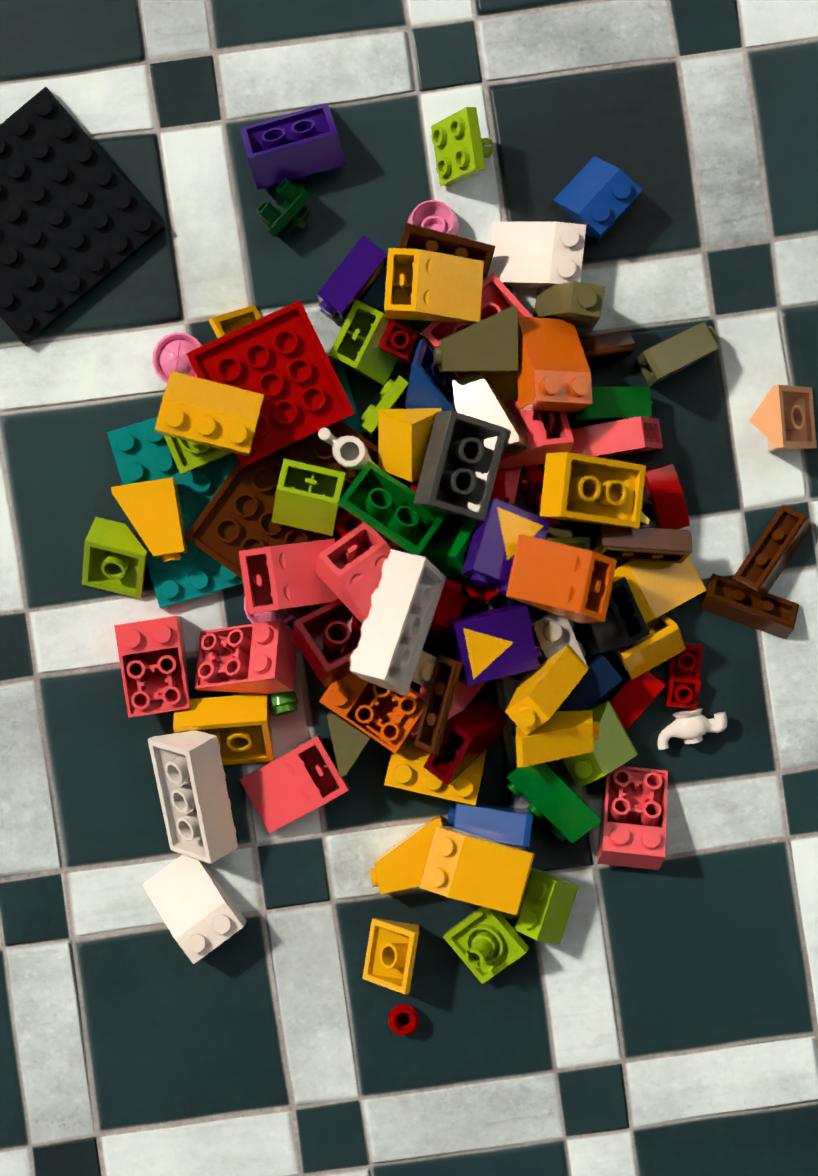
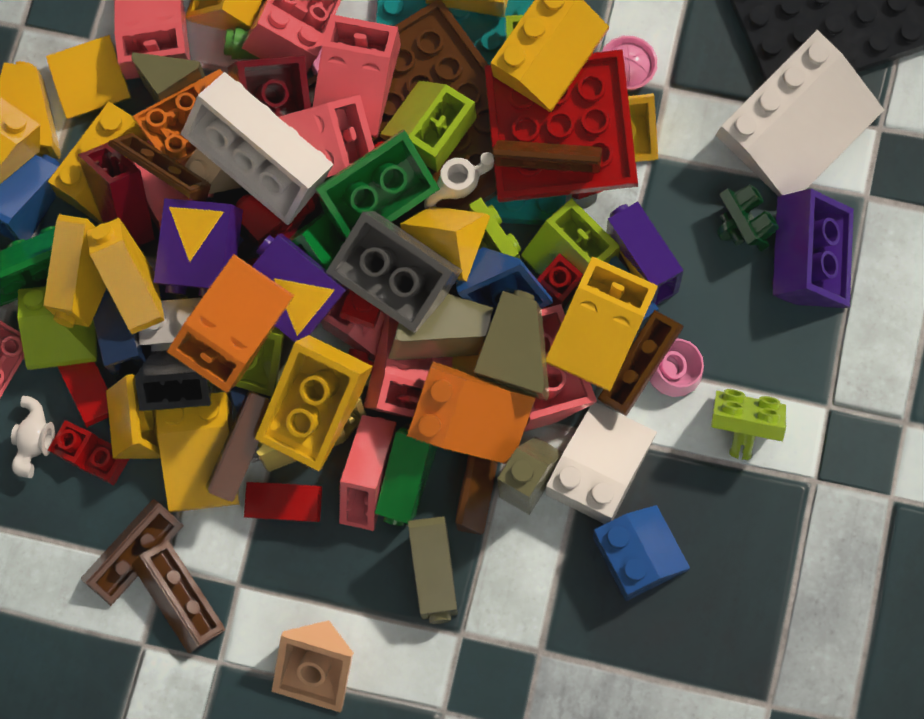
camera: 115 degrees right, 15 degrees down
none -> yellow slope [46,35,131,119]
none -> reddish brown slope [493,140,602,173]
none -> white slope [716,30,884,196]

